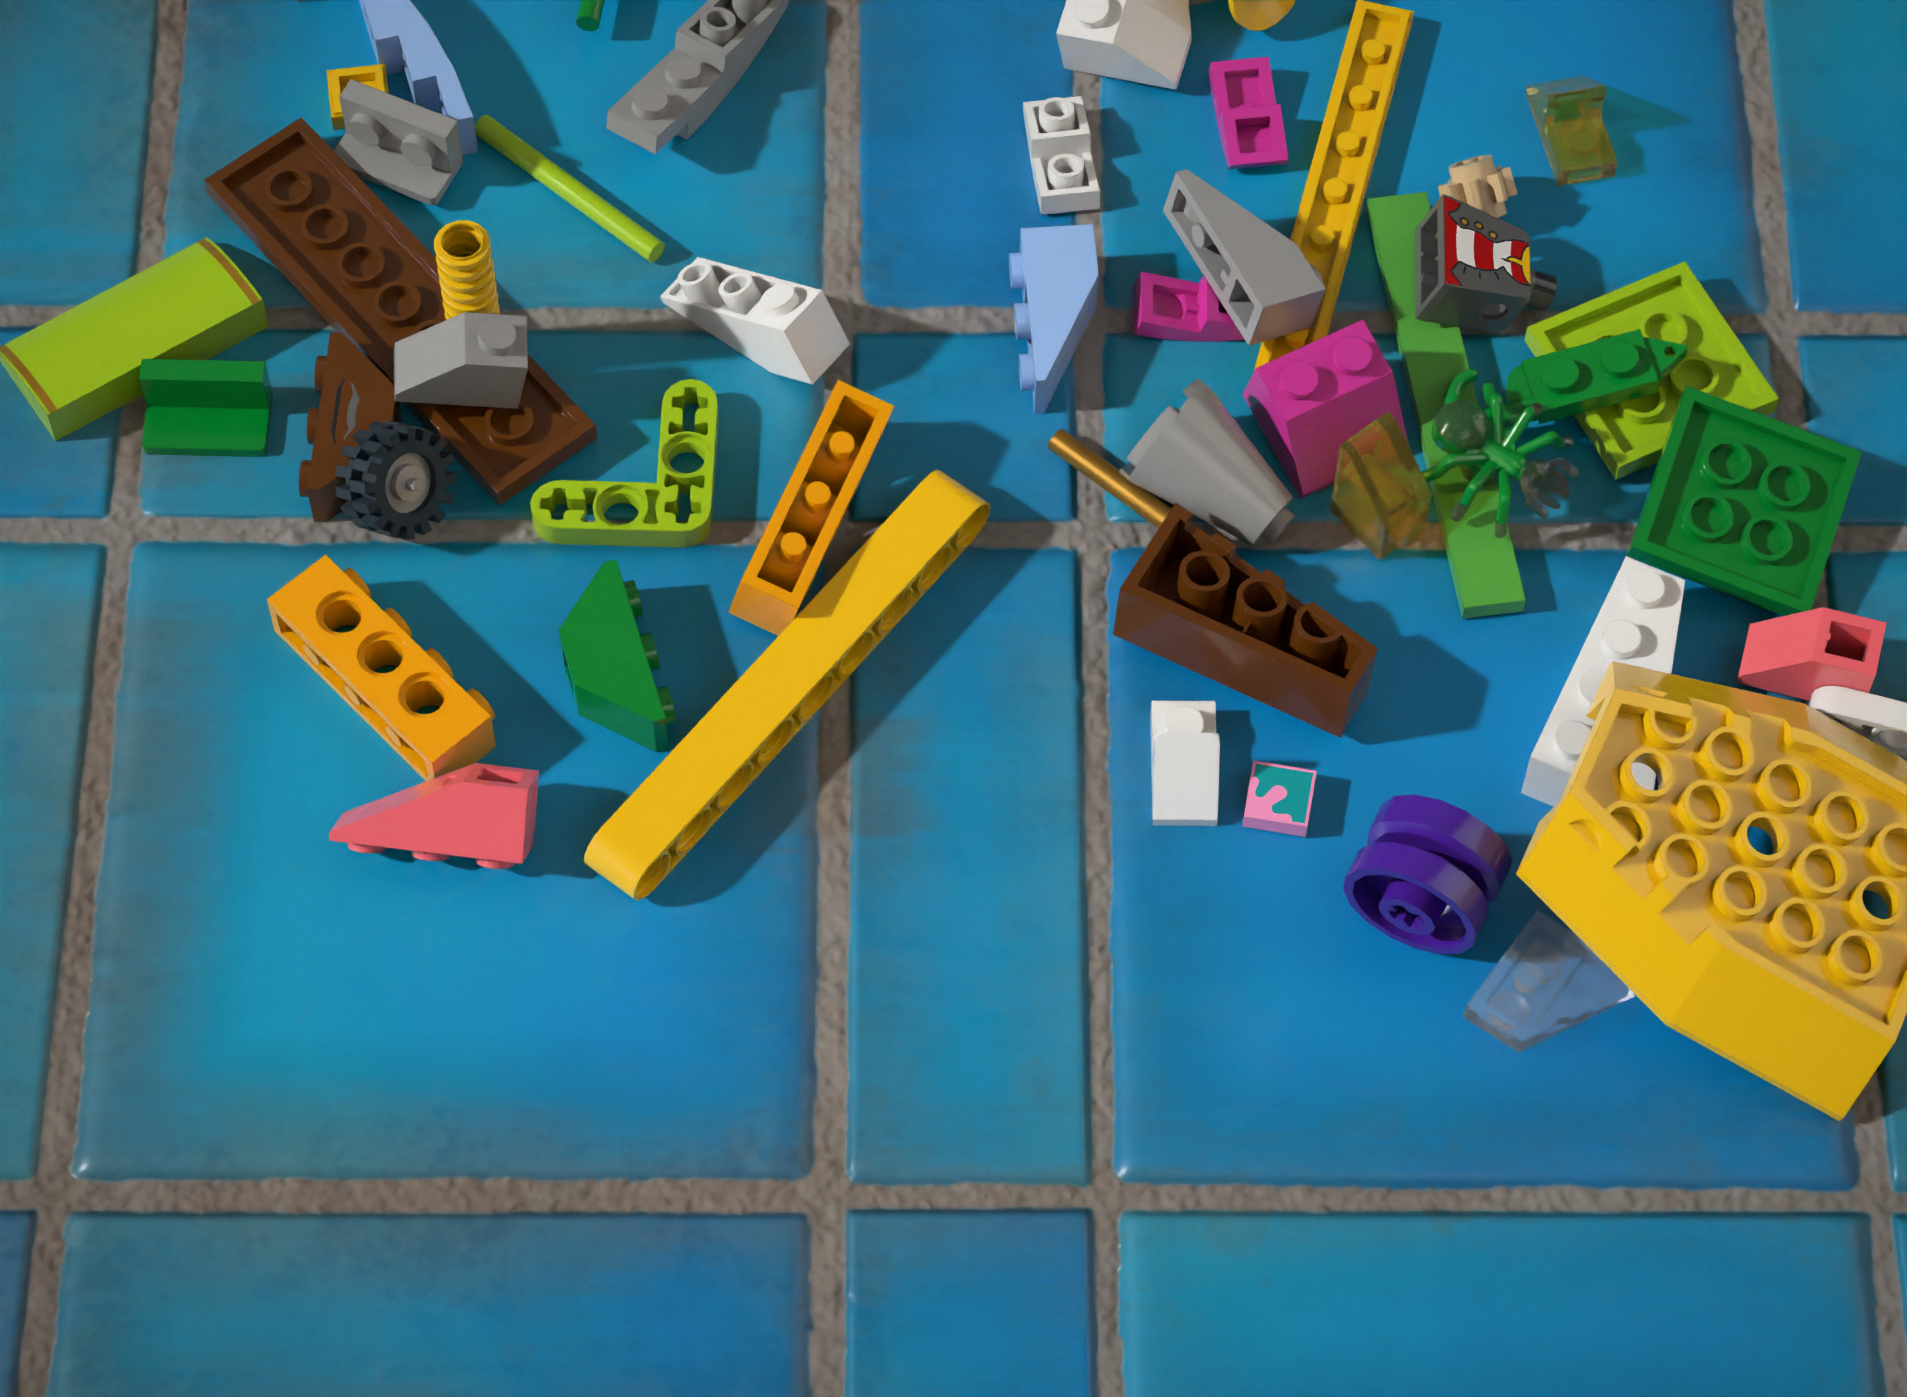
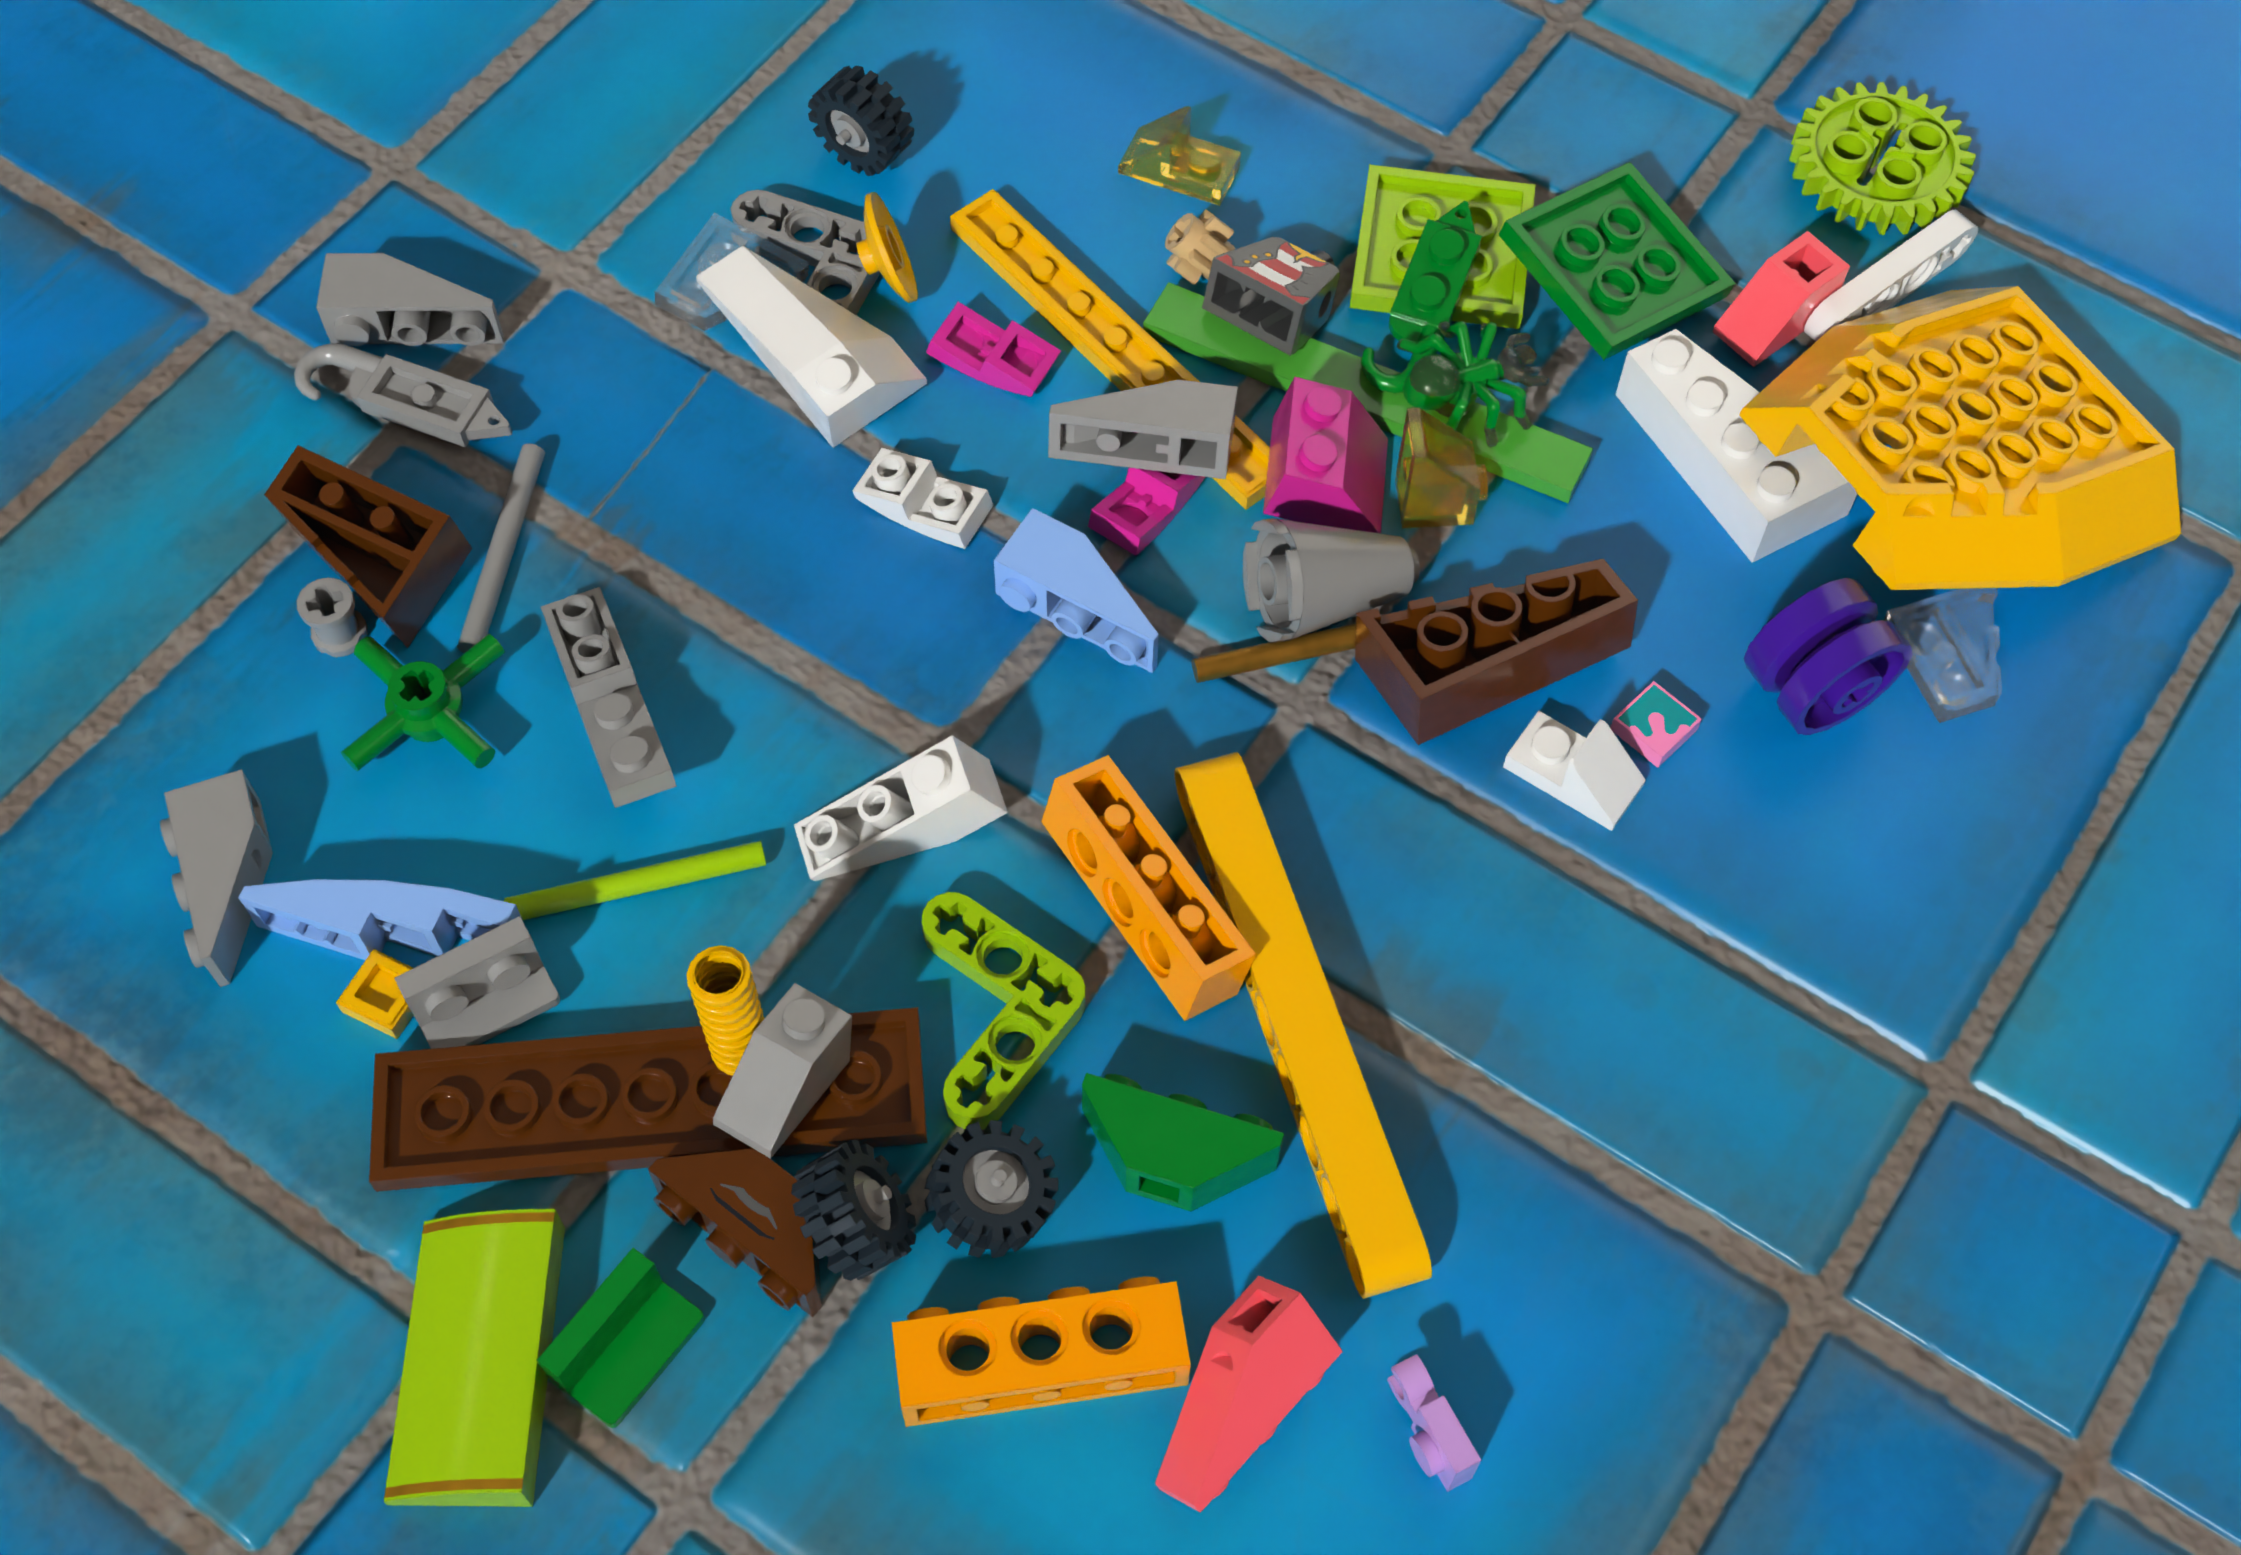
camera: 55 degrees left, 0 degrees up
none -> black wheel [924,1120,1058,1258]
none -> lavender plate [1387,1354,1481,1492]

